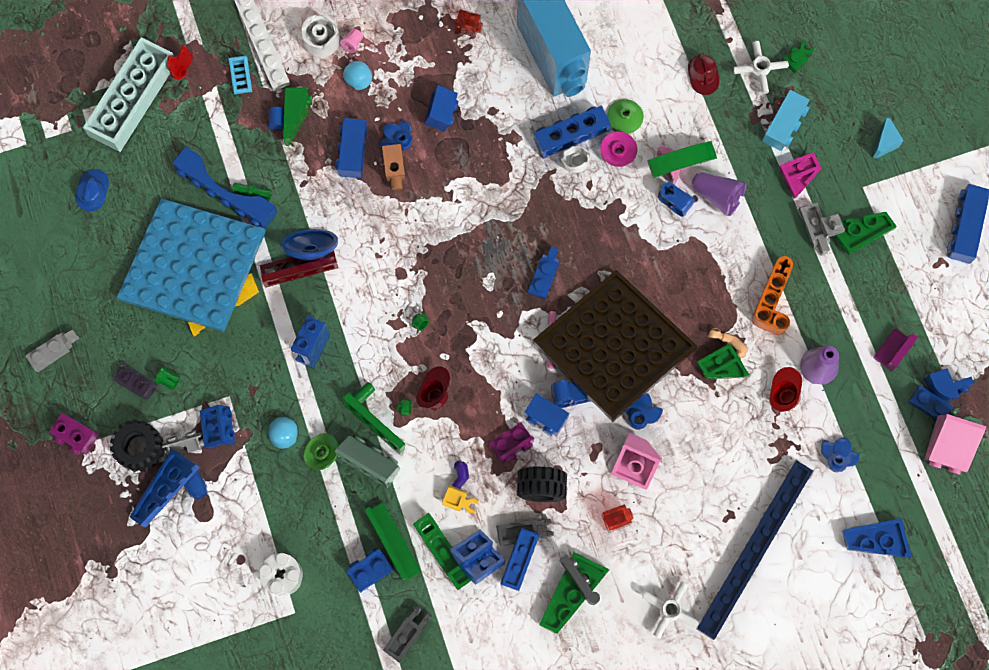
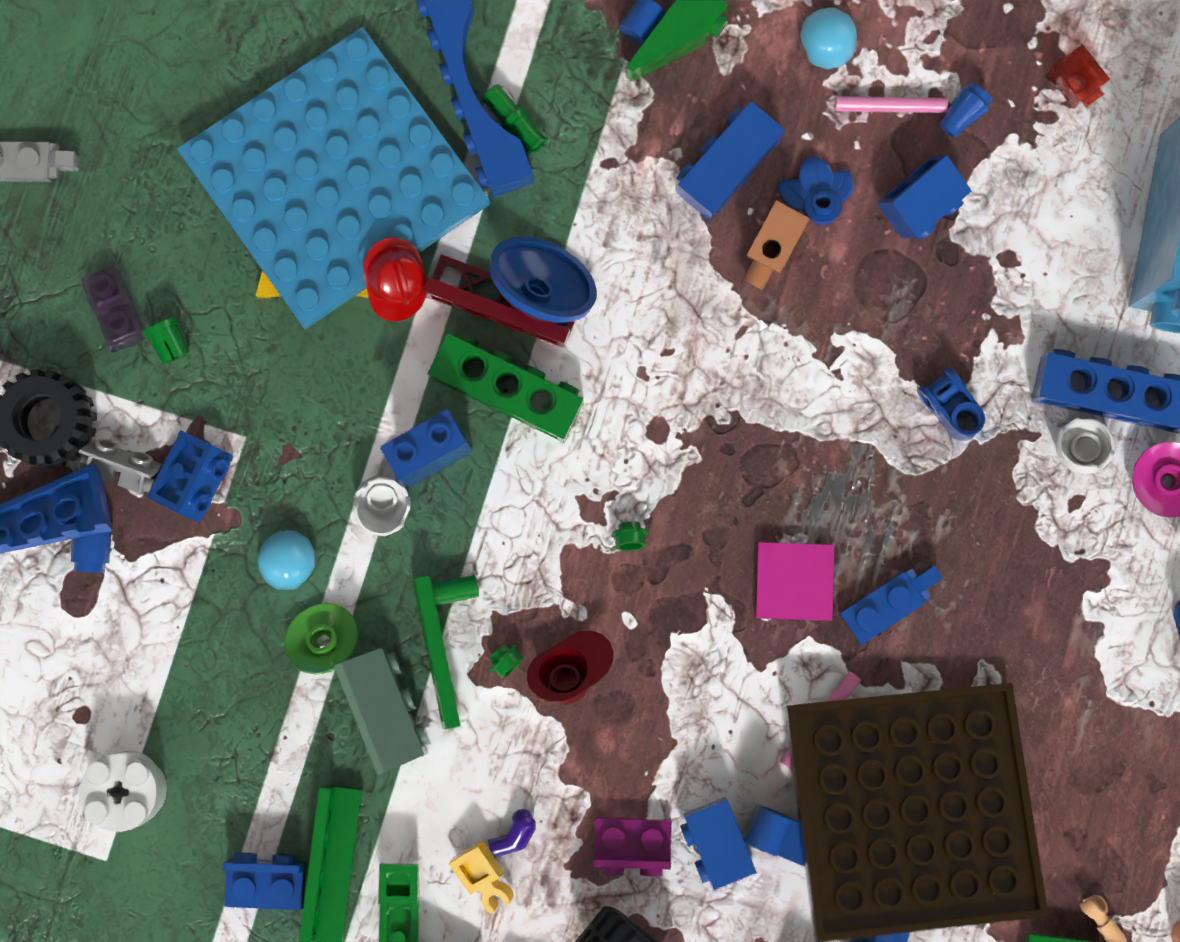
camera: 40 degrees right, 10 degrees up
none -> white hair [353,475,411,536]
none -> red piece [363,237,426,322]
none -> green brick [427,332,584,443]
none -> dark pink tile [755,542,834,621]
none -> bright pink bar [835,96,948,113]
none -> blue piece [917,367,985,441]
none -> blue cone [938,81,993,139]

